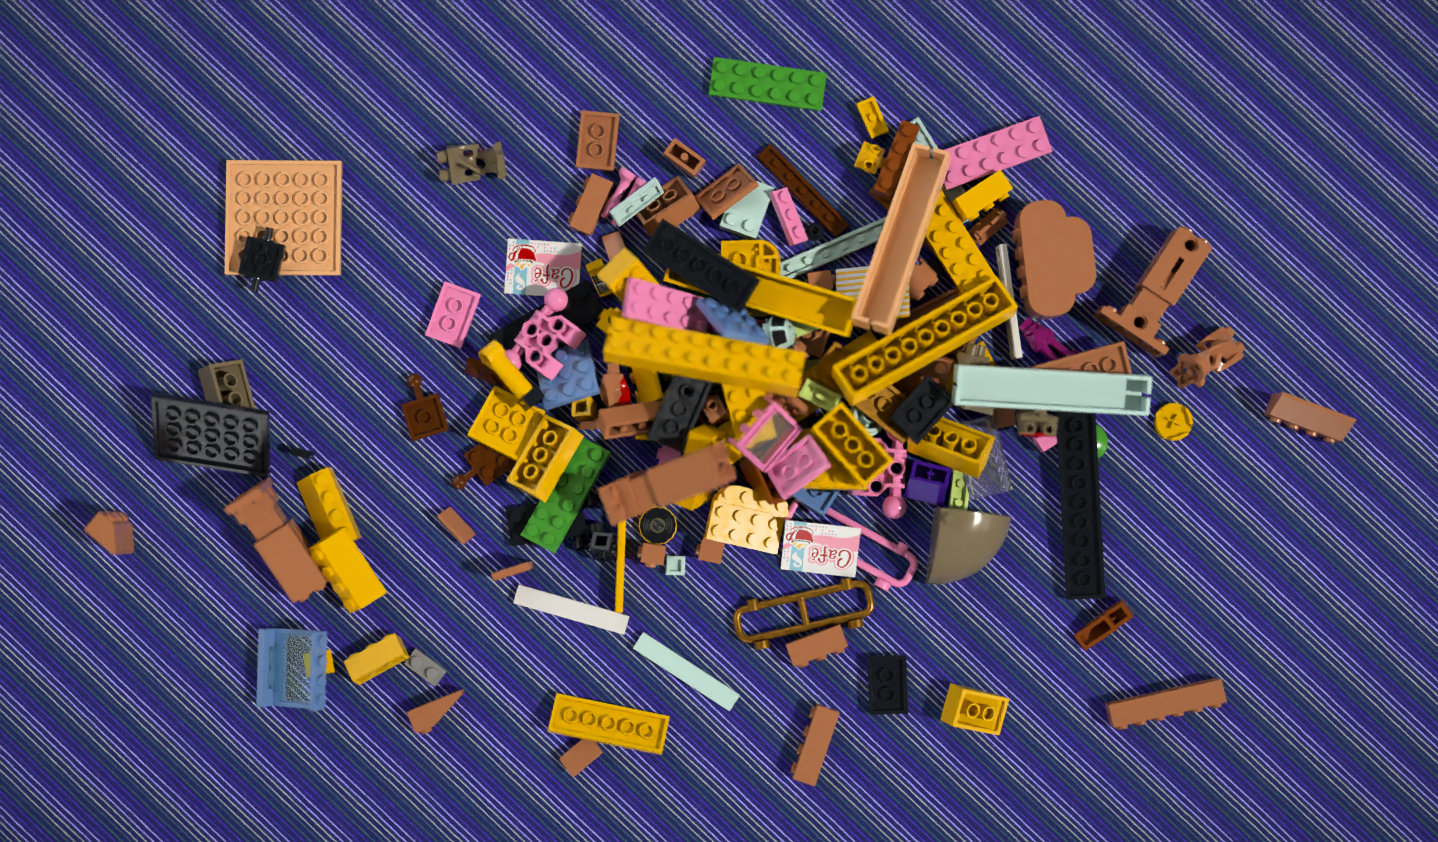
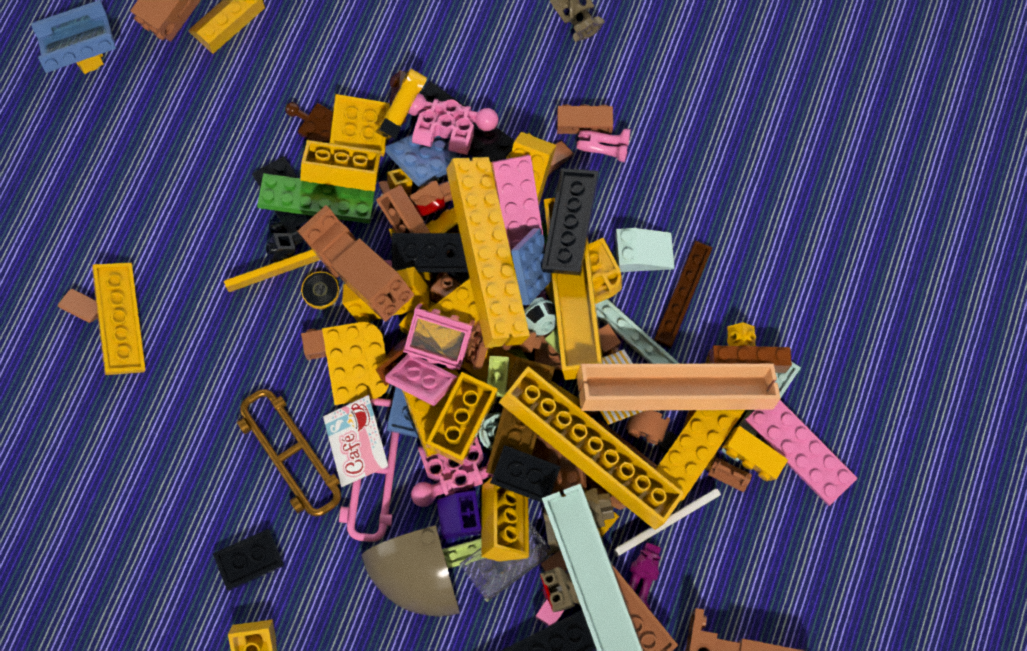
camera: 70 degrees right, 15 degrees down
yellow slope [308,528,387,613] -> none
yellow brick [344,633,410,685] -> none
reddish brown plate [401,373,450,441] -> none
light grey plate [404,648,447,687] -> none
nougat slope [407,689,465,735] -> none
bright pink plate [425,281,481,349] -> none
nougat slope [437,507,475,544] -> none
nougat tile [491,561,534,581] -> none
sticker [504,238,582,296] -> none
white tile [513,584,630,635] -> none
nougat plate [576,110,620,172] -> none
light aqua tile [609,177,664,227] -> none
light aqua tile [633,632,740,711] -> none
nougat slope [636,176,701,237] -> none
nougat brick [638,543,667,568] -> none
nougat brick [663,138,706,179] -> none
light aqua tile [666,555,685,575] -> none
nougat tile [694,163,759,220] -> none
bright green plate [709,57,827,112] -> none
bright pink plate [769,187,808,247] -> none
nougat brick [785,624,848,668] -> none
nougat brick [790,703,840,786] -> none
black plate [805,222,824,241] -> none
yellow plate [856,96,889,140] -> none
nougat brick [1012,200,1096,320] -> none

